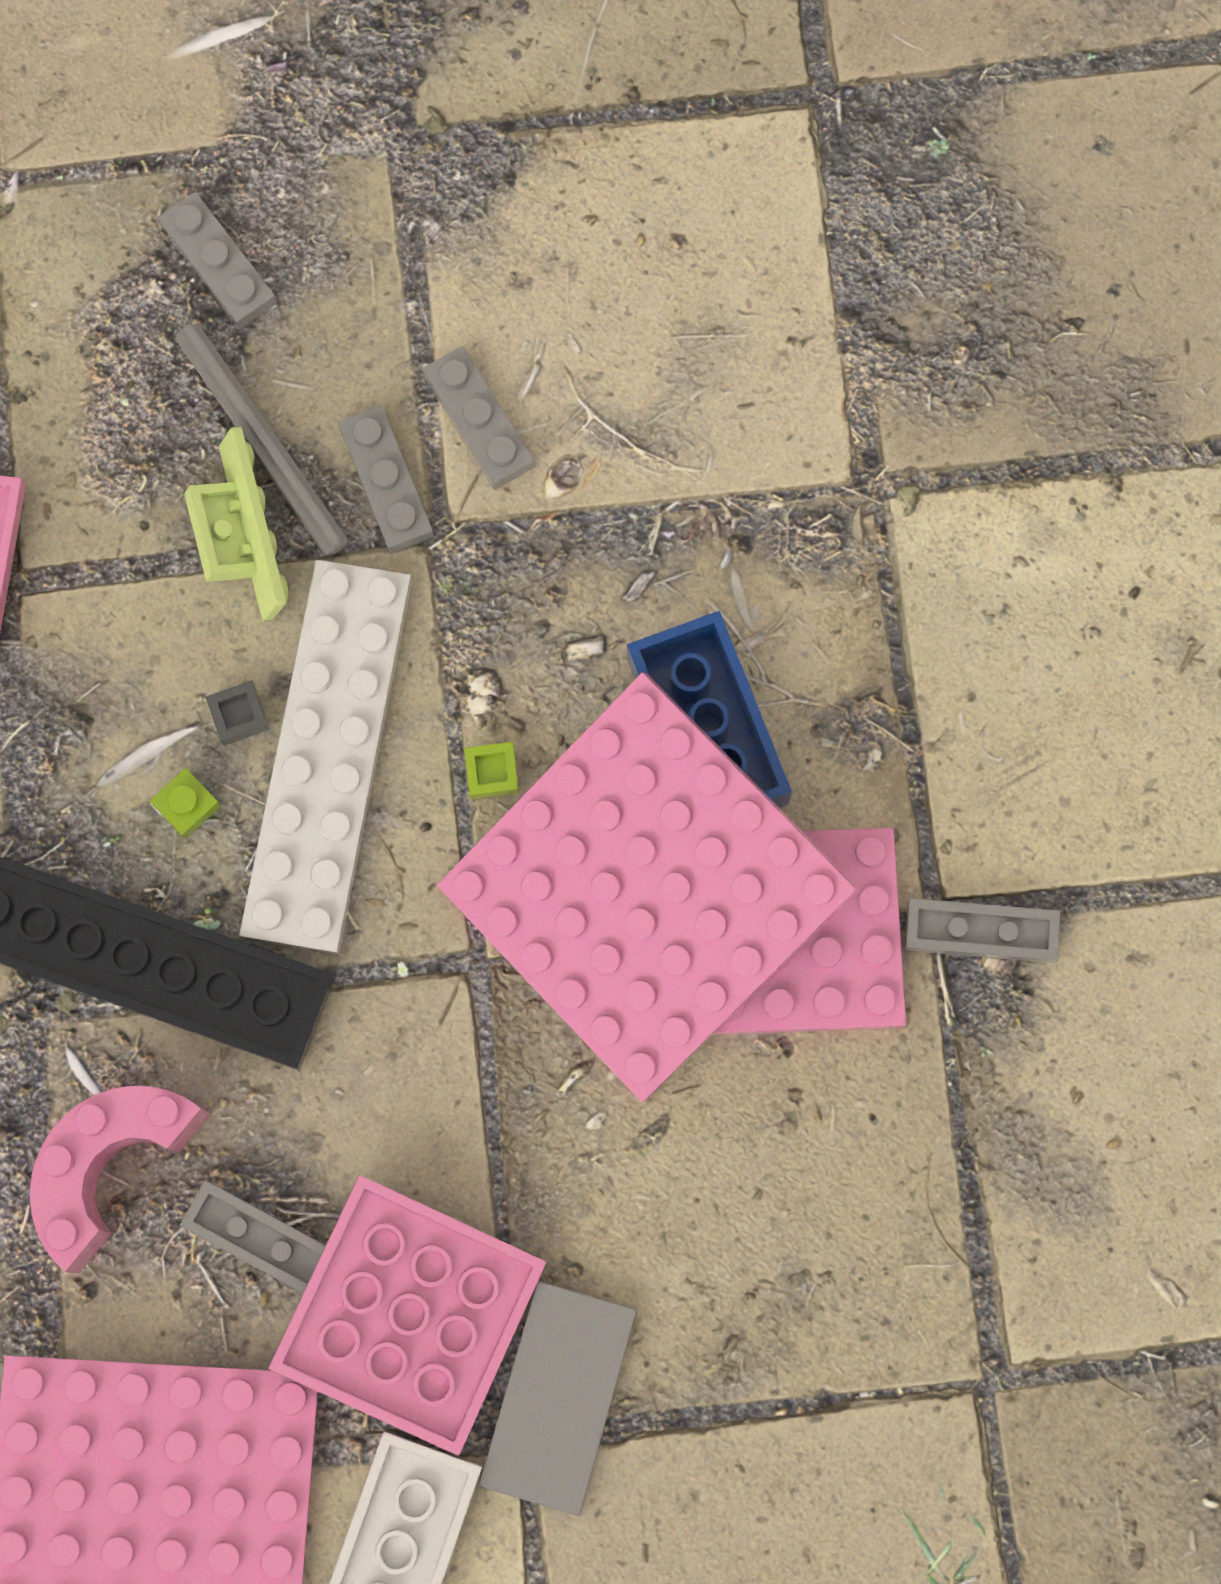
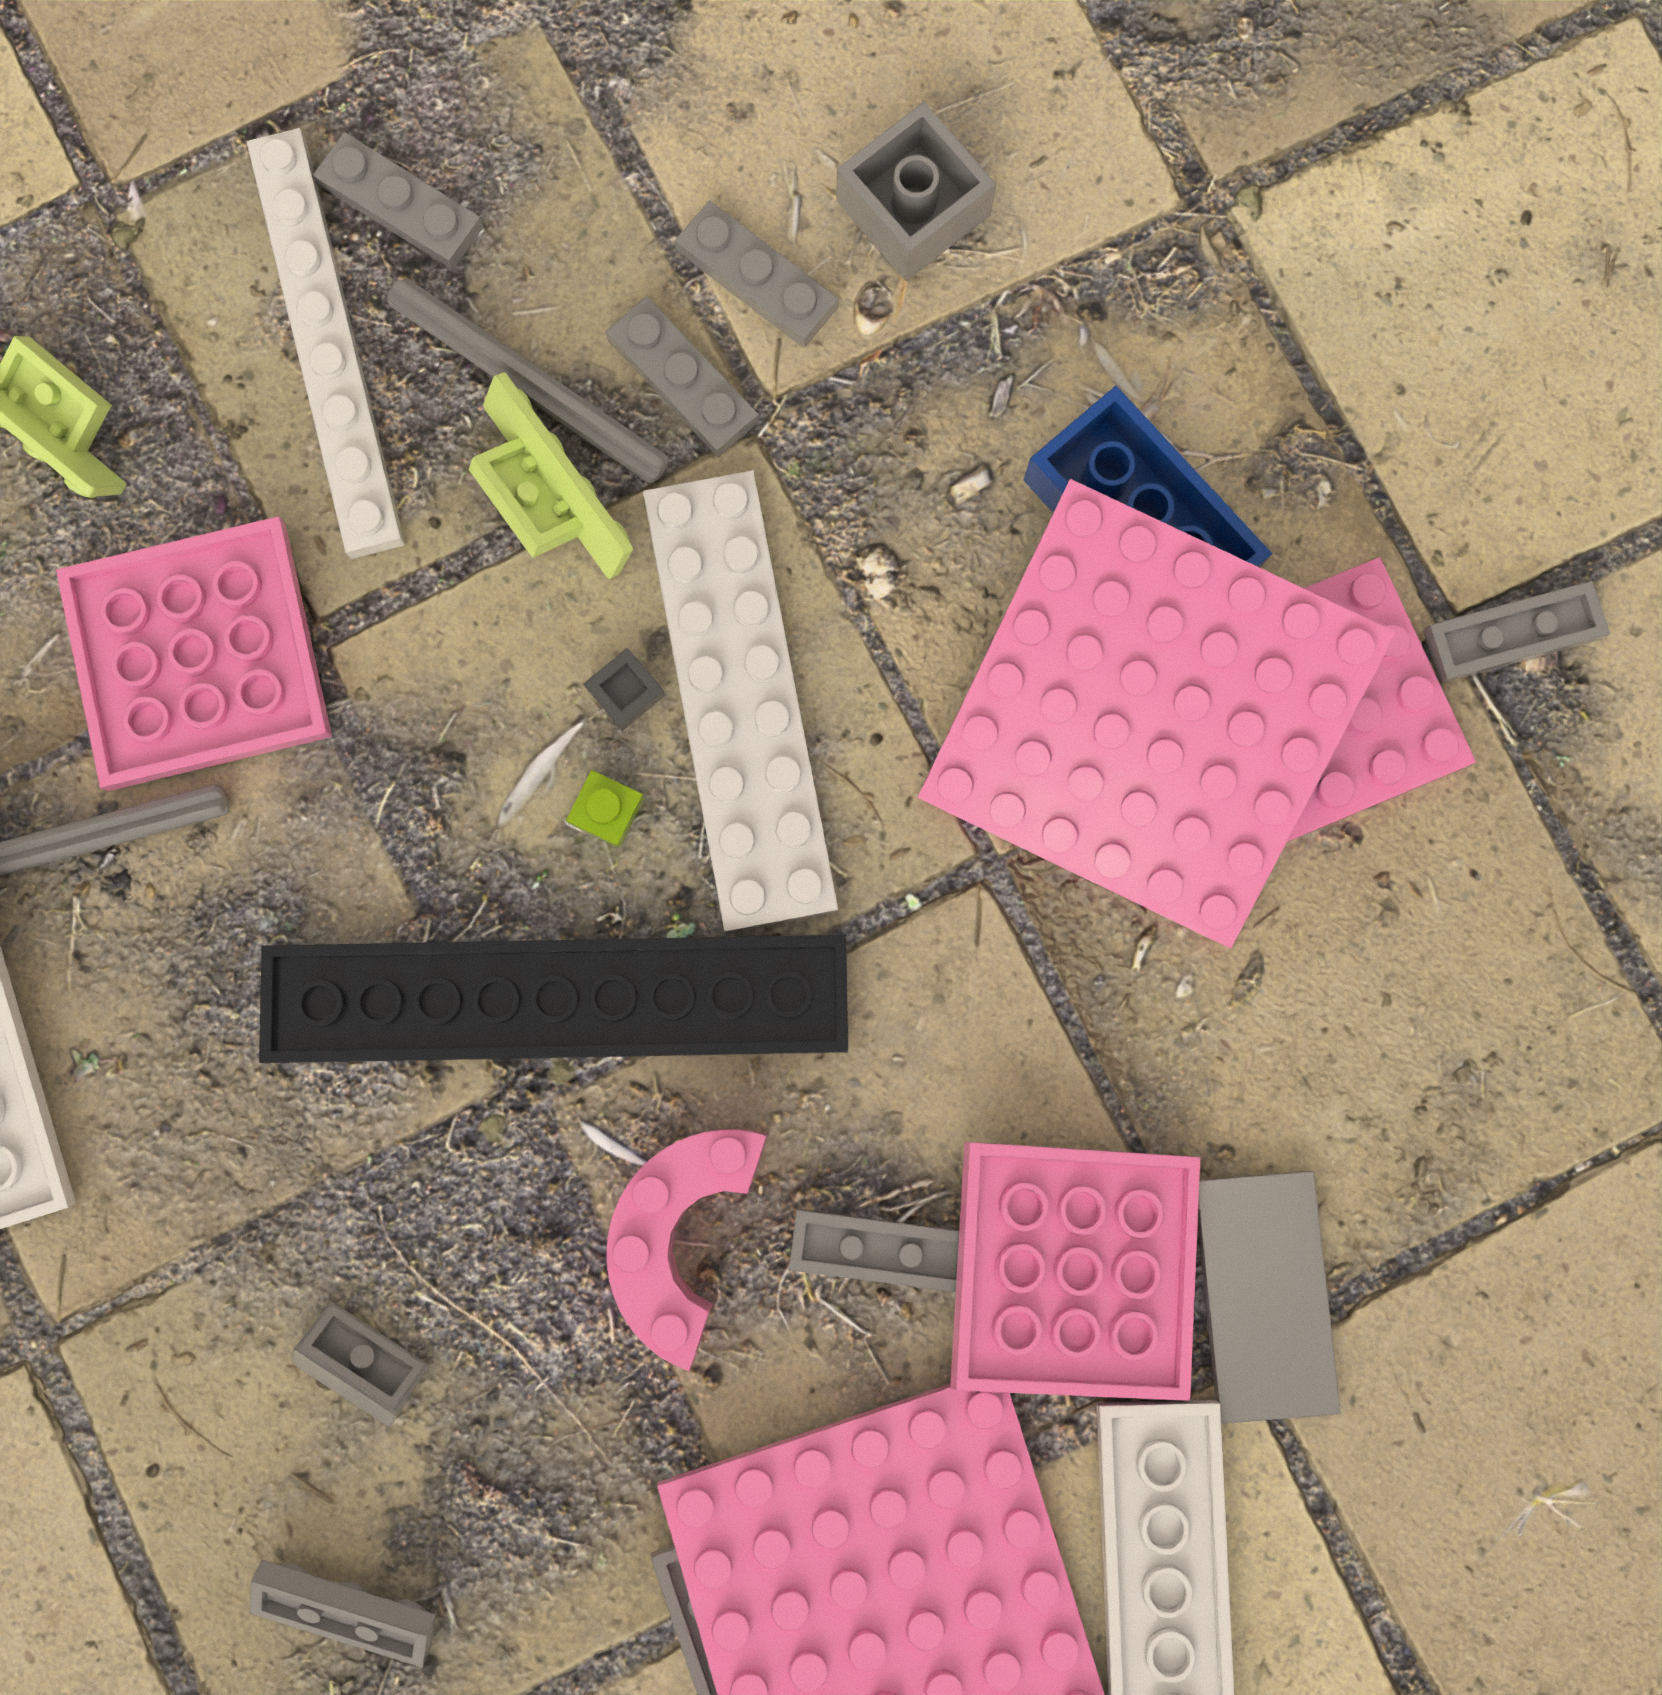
camera: 25 degrees left, 5 degrees up
lime plate [464,741,520,800] -> none
none -> white plate [246,128,405,559]
none -> light grey brick [836,102,996,281]

